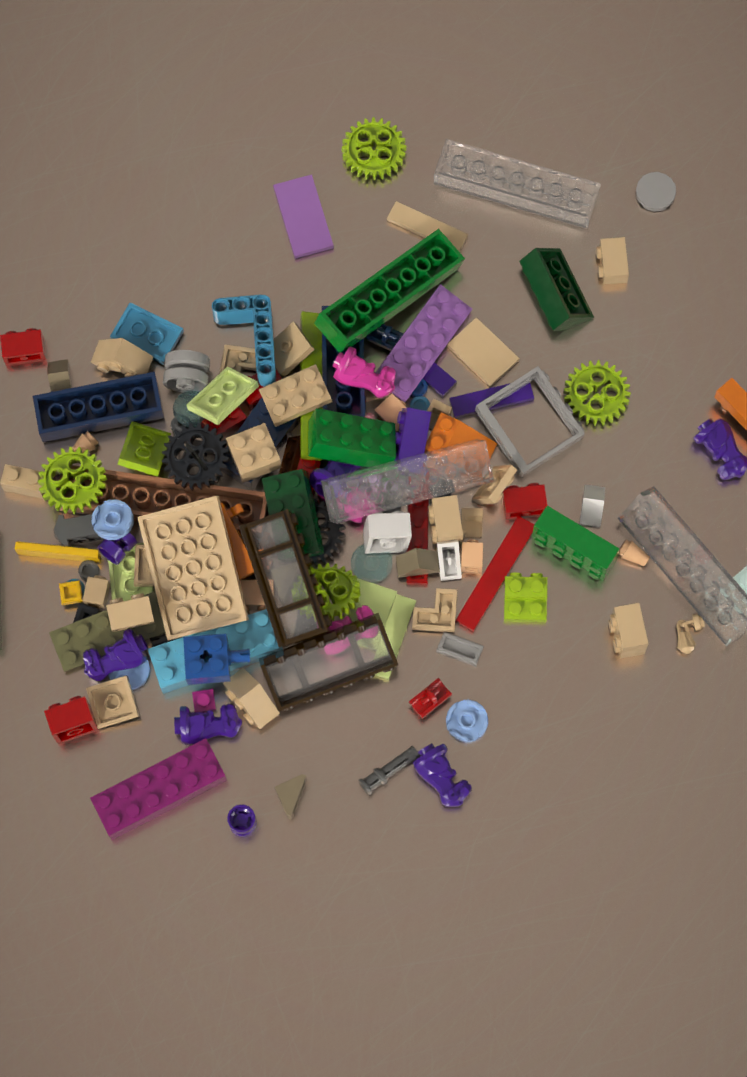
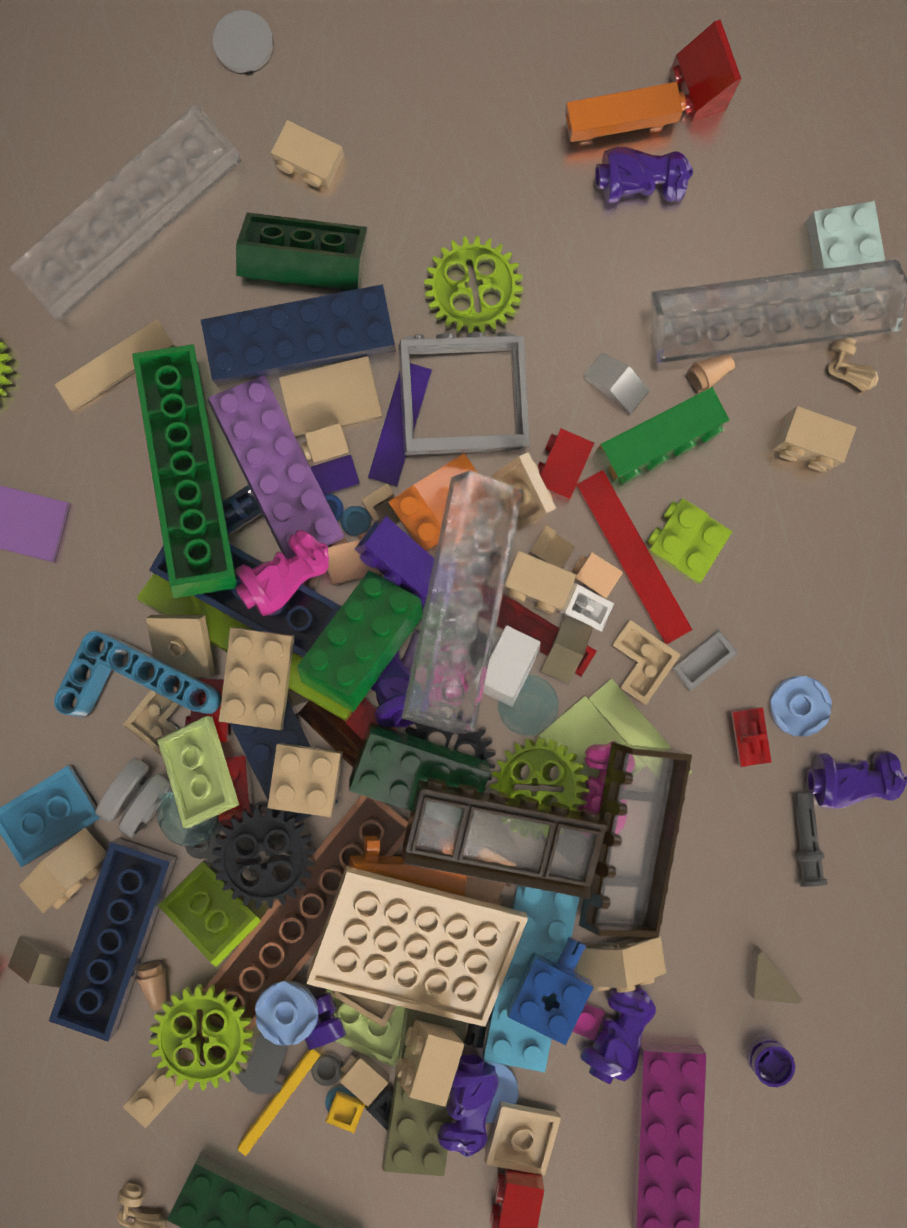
camera: 65 degrees left, 15 degrees up
none -> dark blue brick [201,284,396,386]
none -> tan brick [302,423,351,465]

